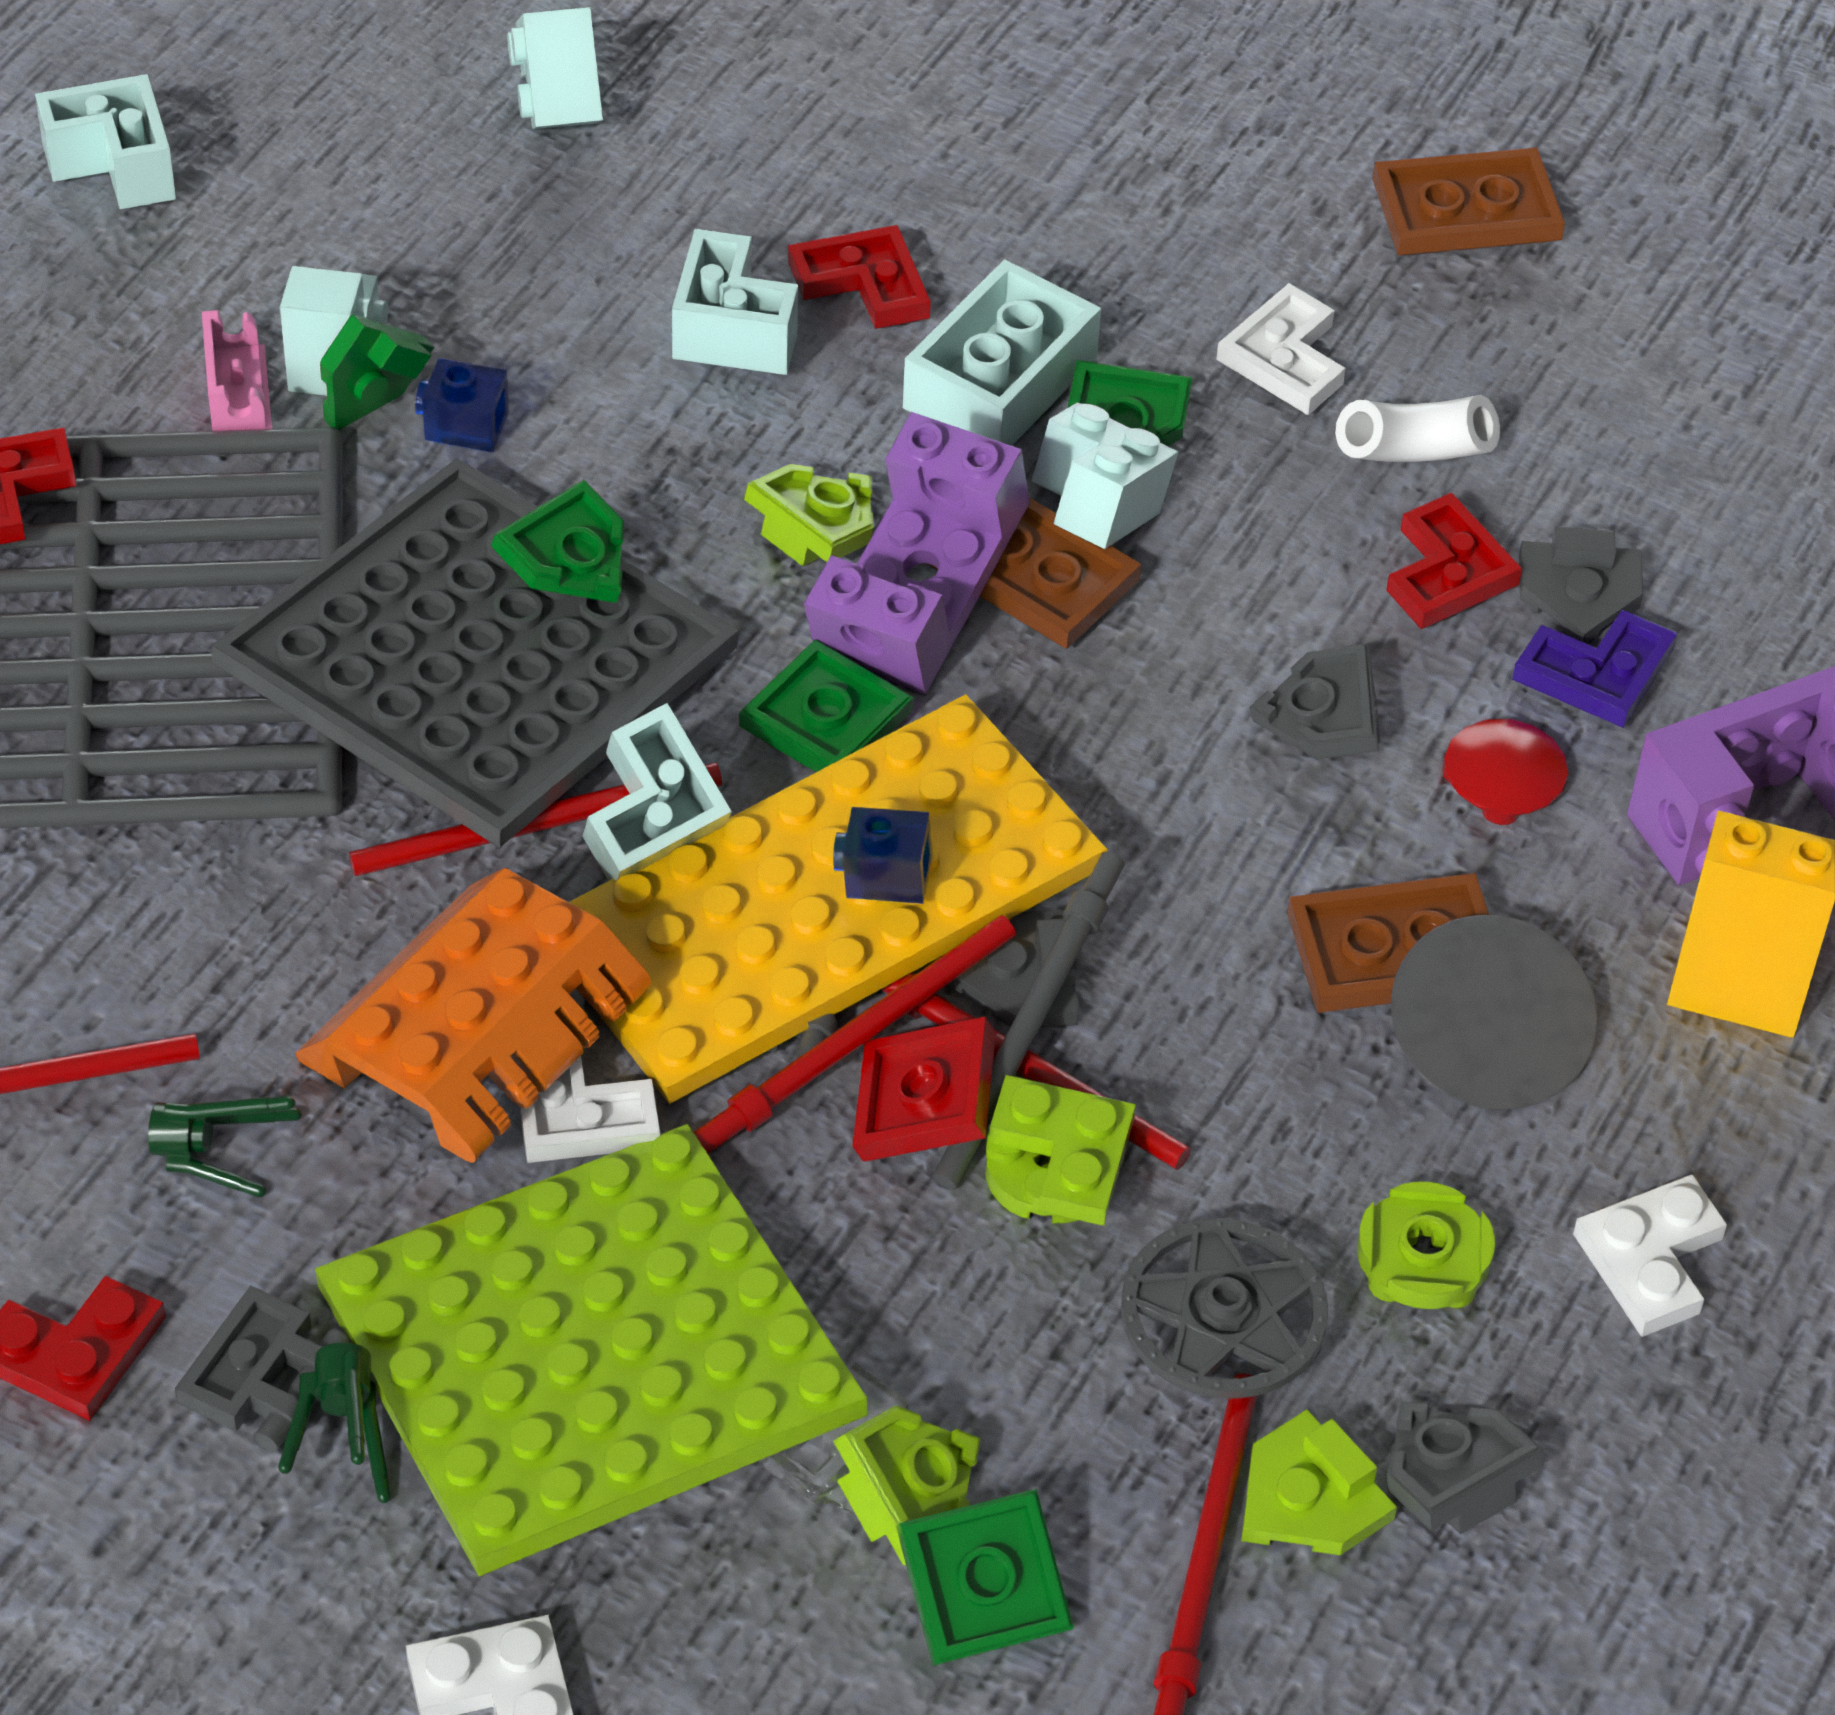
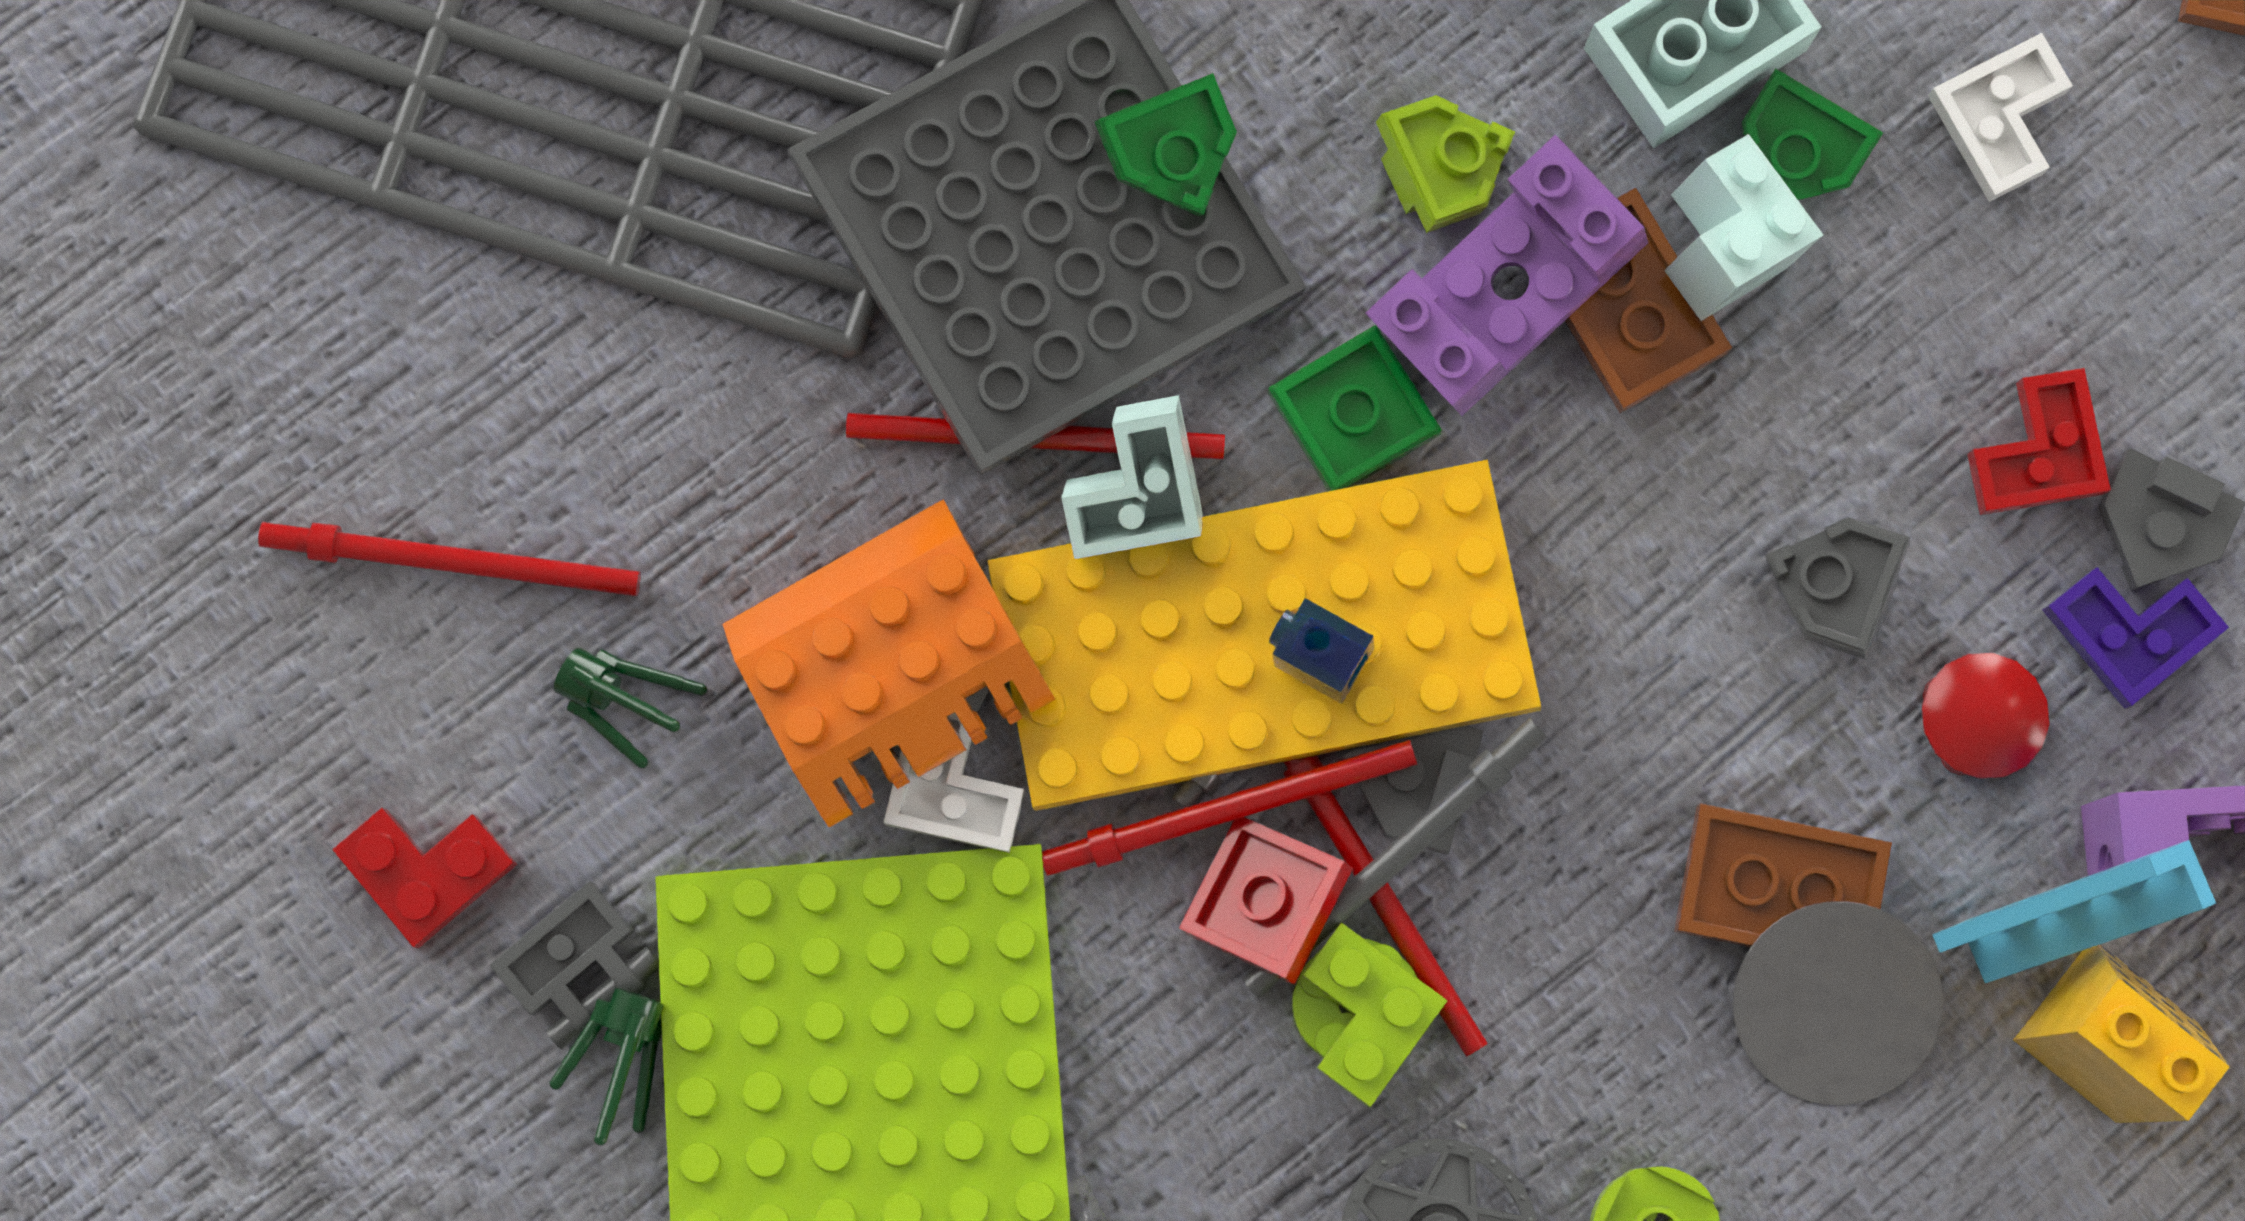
camera: 25 degrees right, 30 degrees up
white cylinder [1335,395,1500,462] -> none
none -> medium azure fence [1932,840,2216,983]

